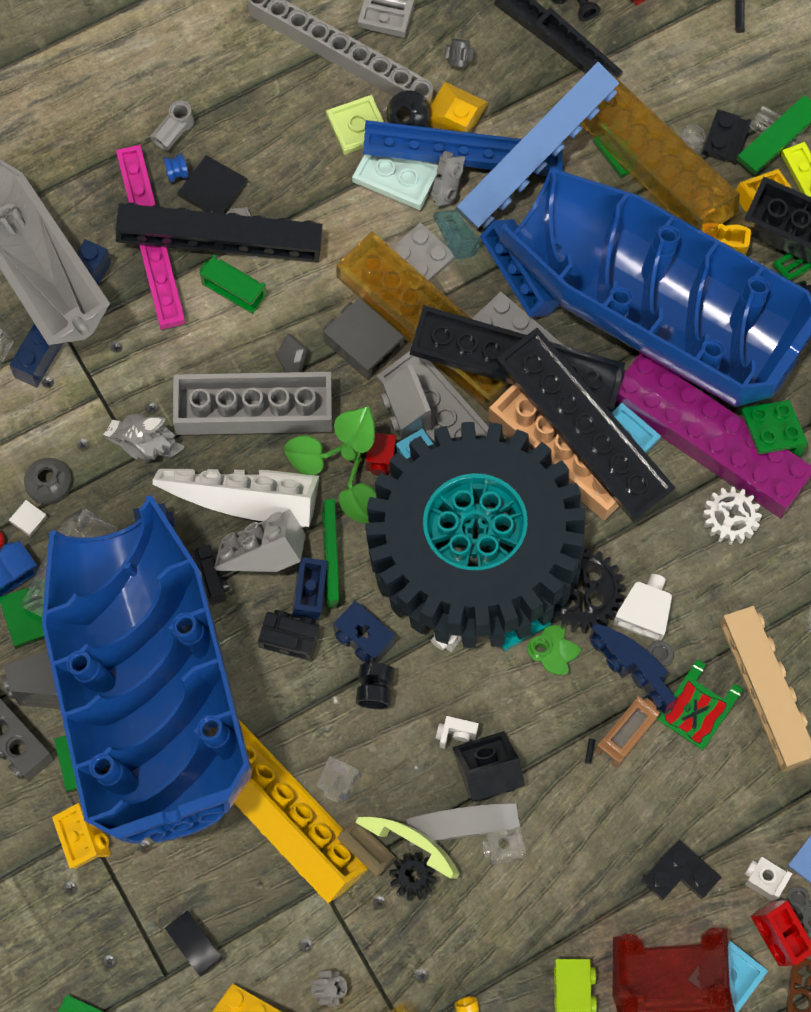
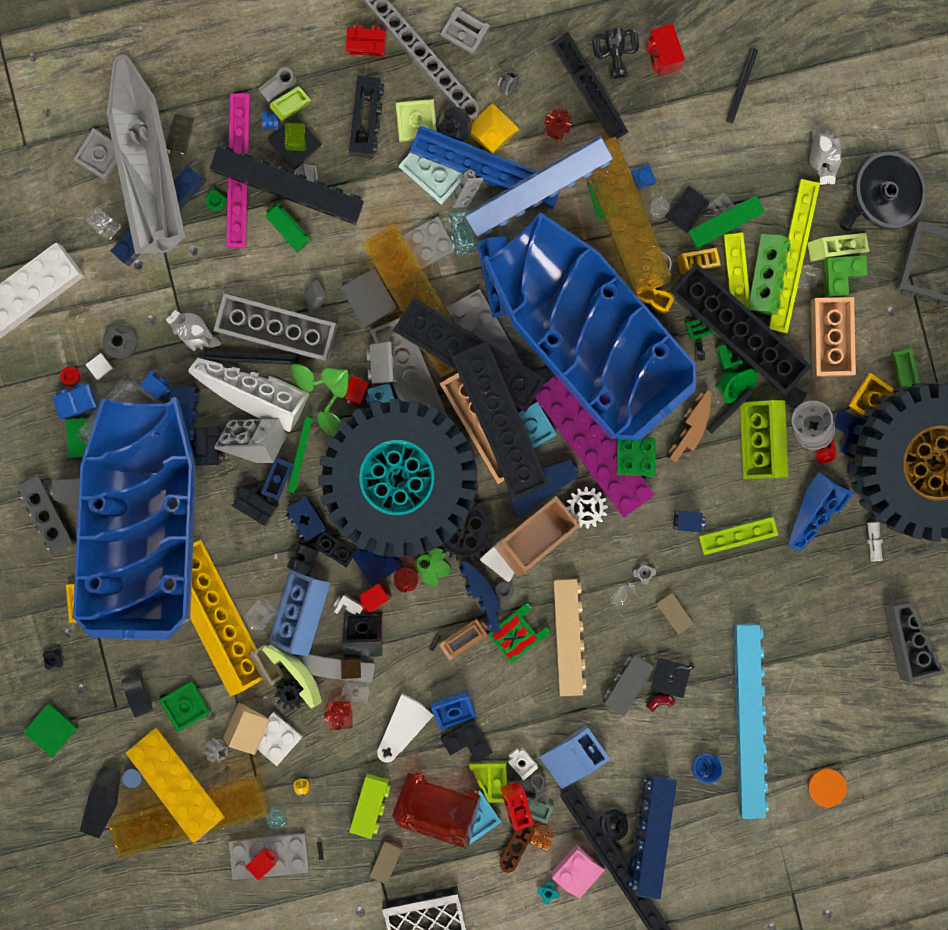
camera: 15 degrees right, 20 degrees up
none -> black plate [42,649,63,670]
none -> blue brick [139,370,171,400]
none -> green tile [159,680,212,733]
none -> clear smoke slope [166,114,194,156]
none -> black axle [203,350,298,365]
none -> green tile [205,188,228,211]
none -> tan slope [223,703,270,755]
none -> white plate [258,711,303,766]
none -> medium blue slope [268,569,330,656]
none -> lime tile [269,86,311,121]
none -> clear neon green panel [285,123,306,151]
none -> black slope [314,531,357,568]
none -> clear red brick [324,701,353,730]
none -> dark brown tile [340,658,361,679]
none -> red brick [346,25,387,57]
none -> black brick [349,75,384,158]
none -> clear blue plate [351,548,404,587]
none -> red brick [358,581,391,612]
none -> white piece [377,693,434,762]
none -> clear red wheel [393,566,419,593]
none -> blue slope [430,689,477,730]
none -> lime wing [469,762,508,803]
none -> medium nougat piece [494,496,580,577]
none -> dark blue slope [506,459,579,517]
none -> clear red brick [544,108,573,141]
none -> blue plate [631,164,656,190]

